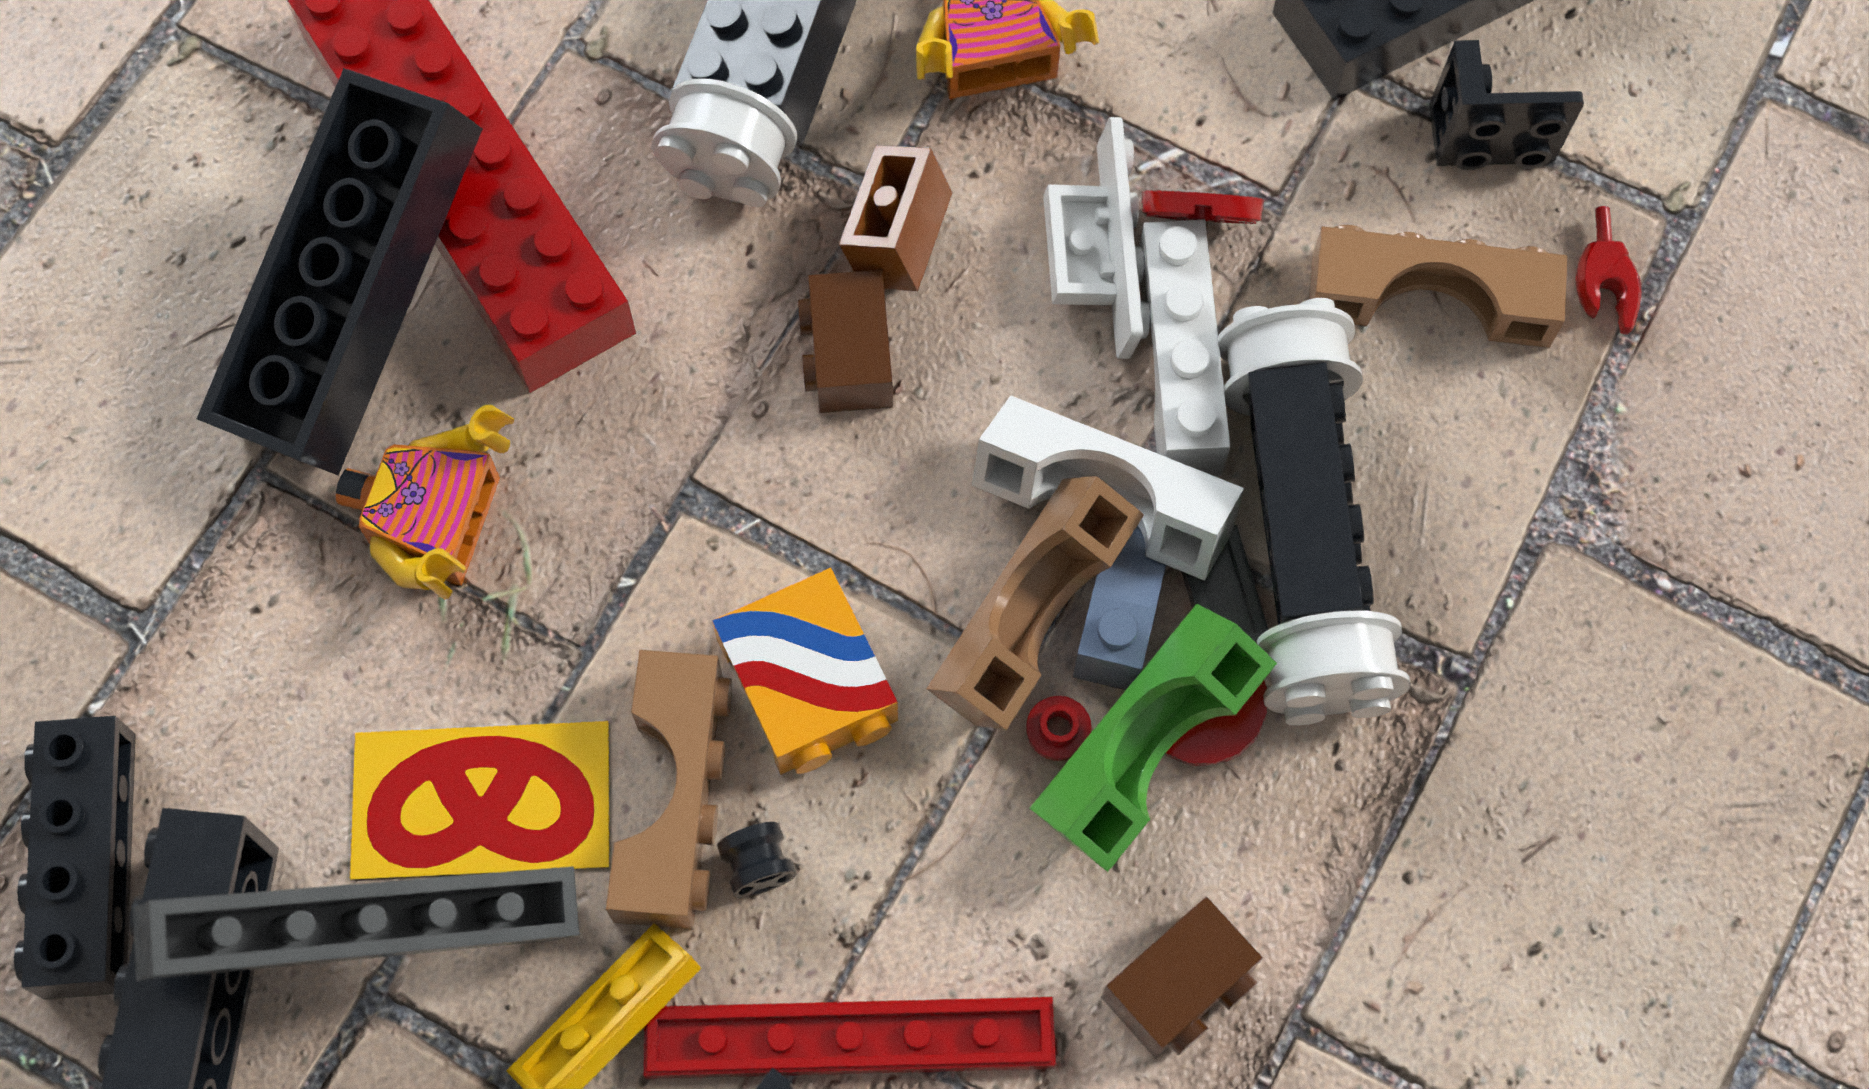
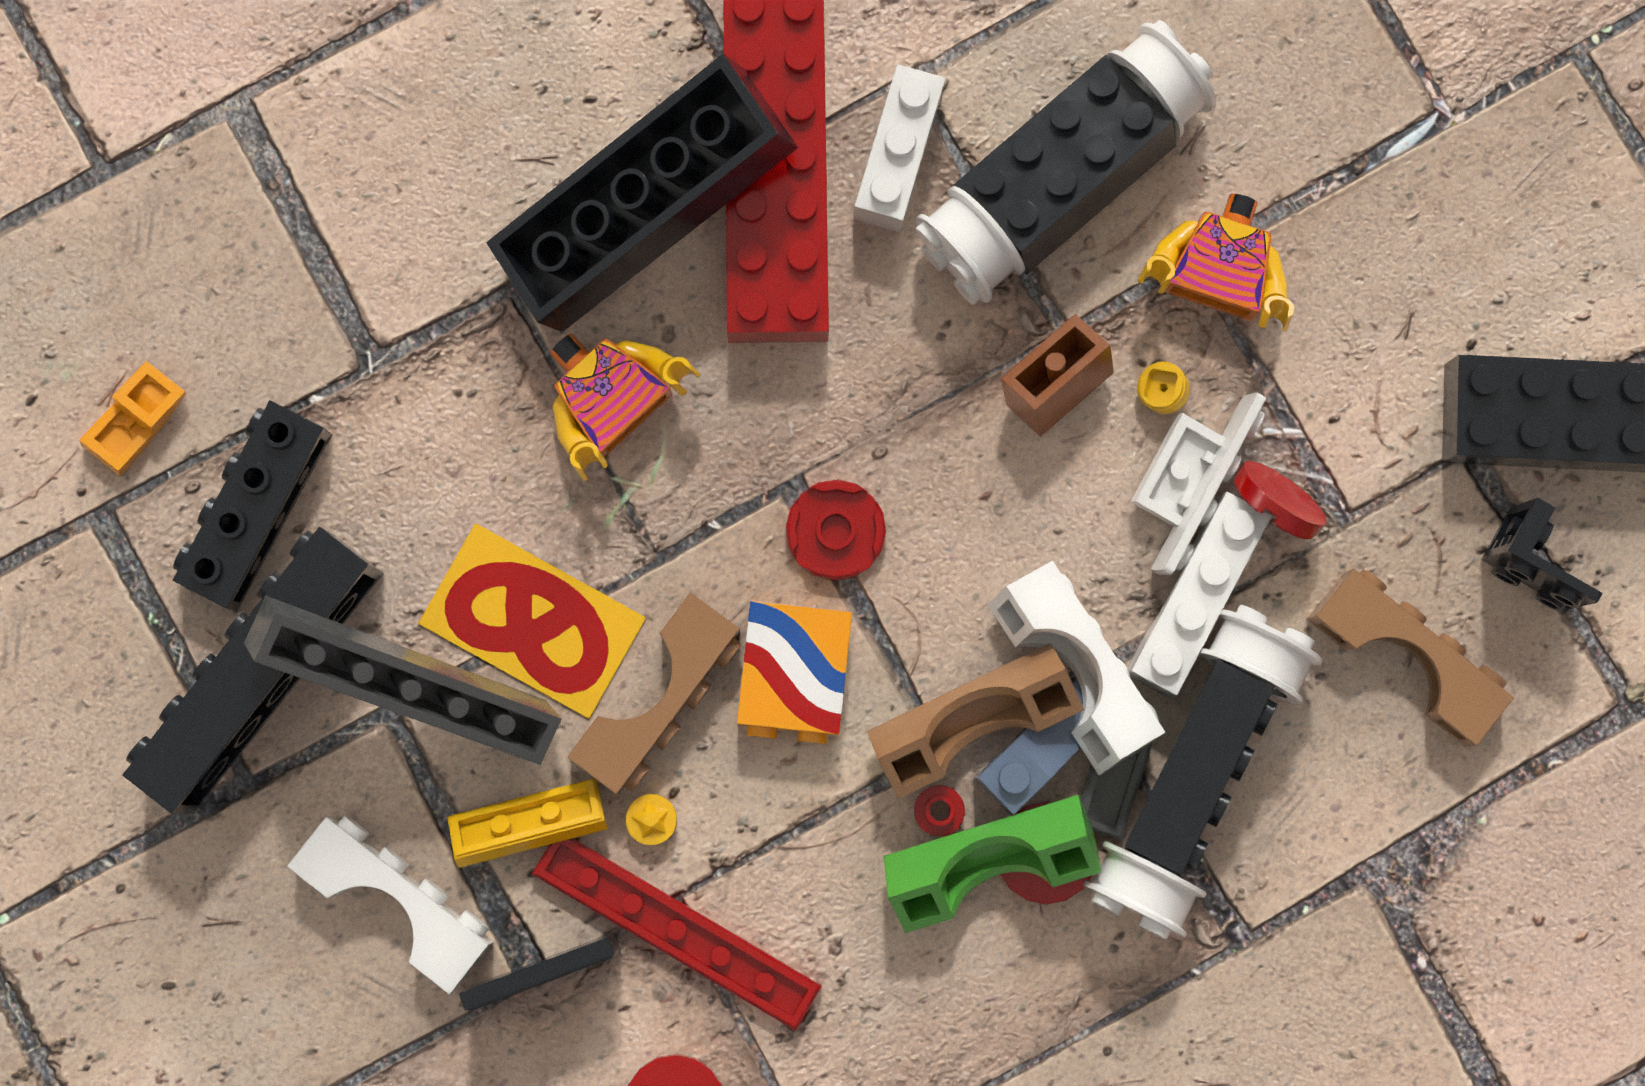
camera: 25 degrees right, 15 degrees up
black wheel [717,821,797,898] -> none
reddish brown brick [798,269,893,413] -> none
reddish brown brick [1101,896,1263,1059] -> none
red hand [1575,206,1642,335] -> none
none -> yellow tile [626,794,677,845]
none -> red tile [786,479,886,581]
none -> white arch [853,64,945,233]
none -> yellow tile [1137,362,1190,414]

